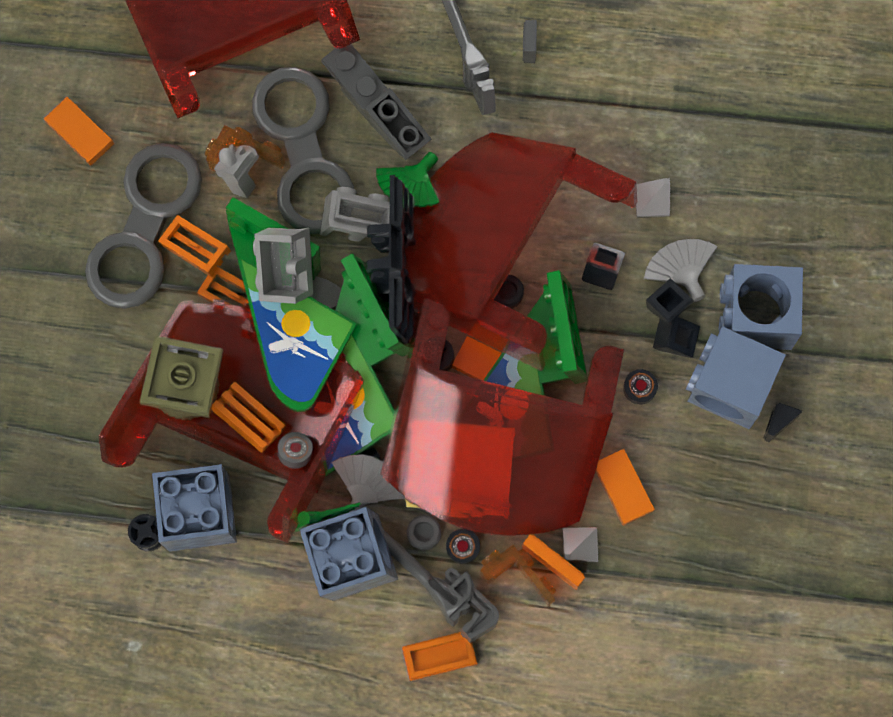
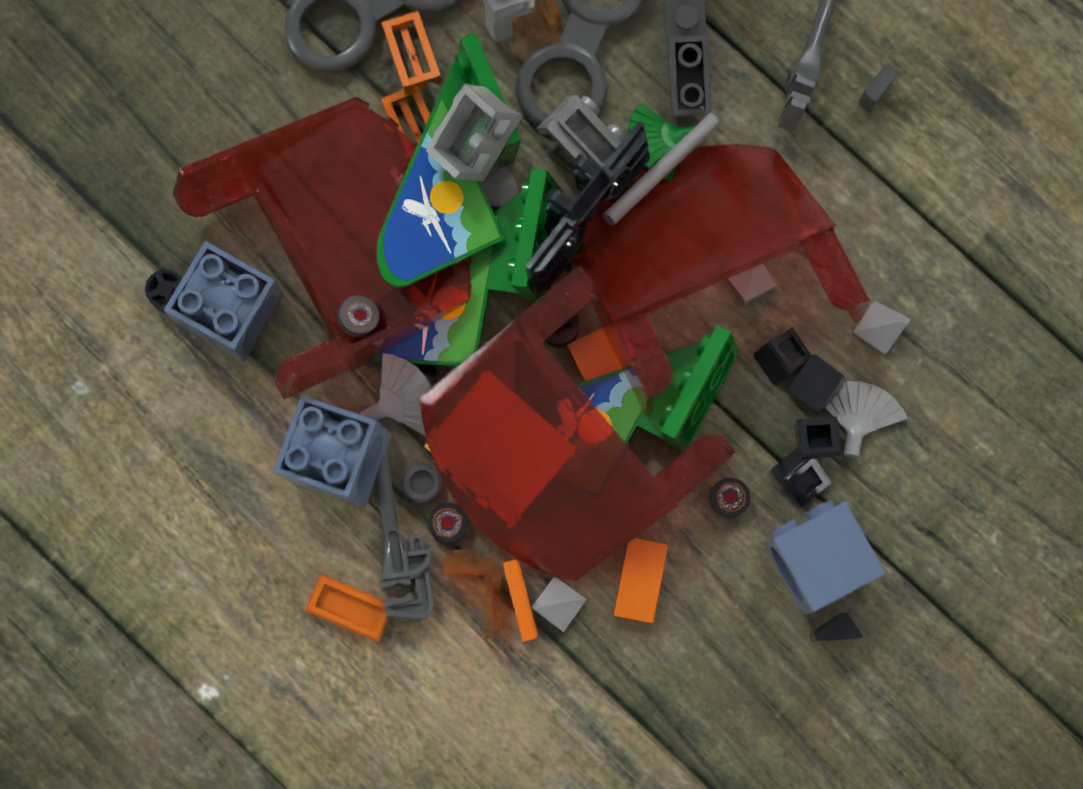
camera: 30 degrees right, 5 degrees up
olive piece [140,336,224,420] -> none
orange tile [211,382,286,453] -> none
green hand [290,502,361,532] -> none
black tile [490,274,524,310] -> none
sand blue brick [719,264,803,350] -> none
none -> light grey bar [603,113,720,226]
none -> light grey slope [723,253,777,306]
none -> black slope [787,354,845,415]

